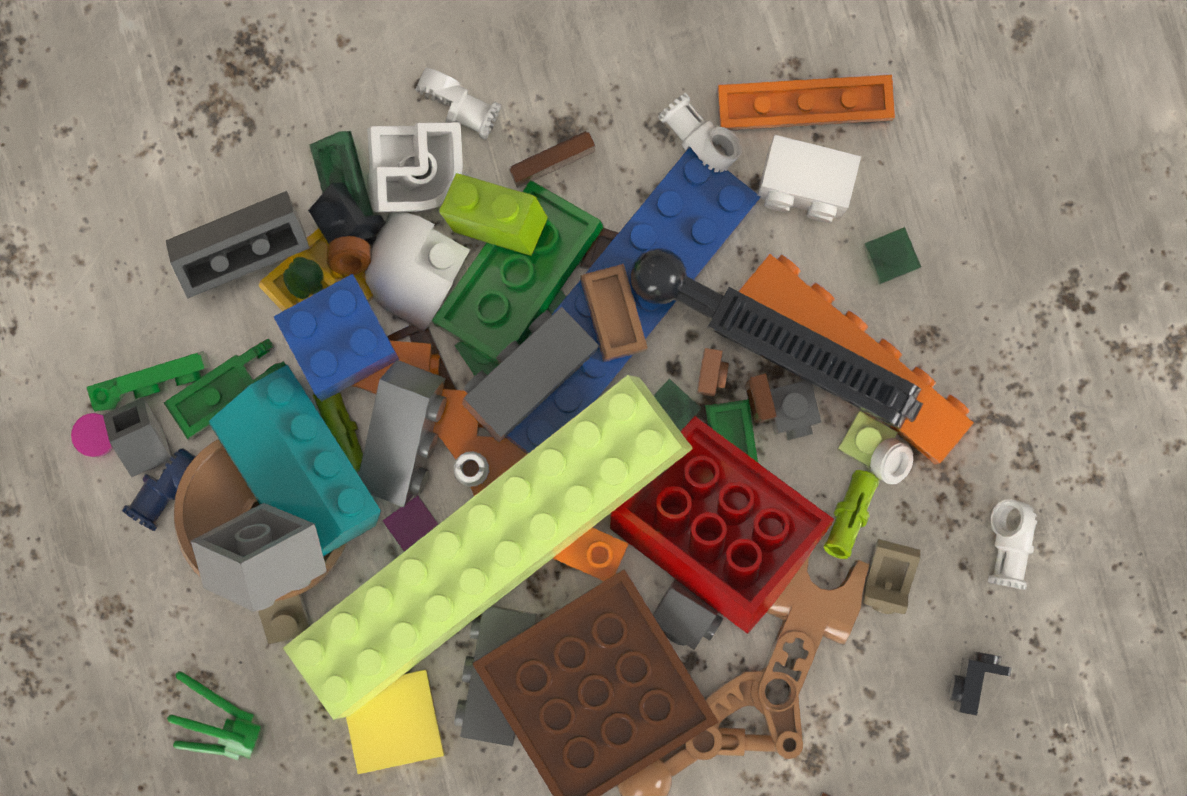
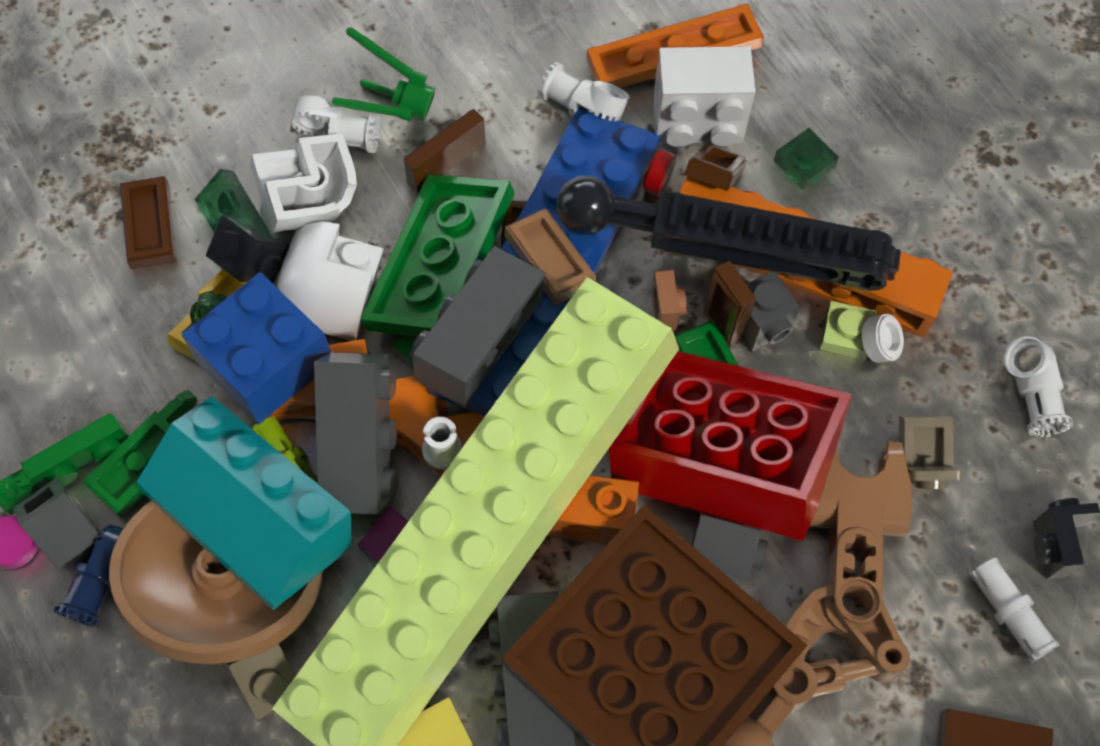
camera: 20 degrees left, 20 degrees down
dark grey brick [165,191,310,299] -> none
light grey brick [191,503,327,612] -> none
dark orange tile [327,236,371,275] -> none
lime brick [439,173,548,256] -> none
lime pin [823,470,880,559] -> none
none -> reddish brown tile [120,176,177,270]
none -> green plant [331,27,436,122]
none -> red tile [643,149,677,197]
none -> reddish brown tile [684,143,747,191]
none -> white pin [969,557,1060,663]

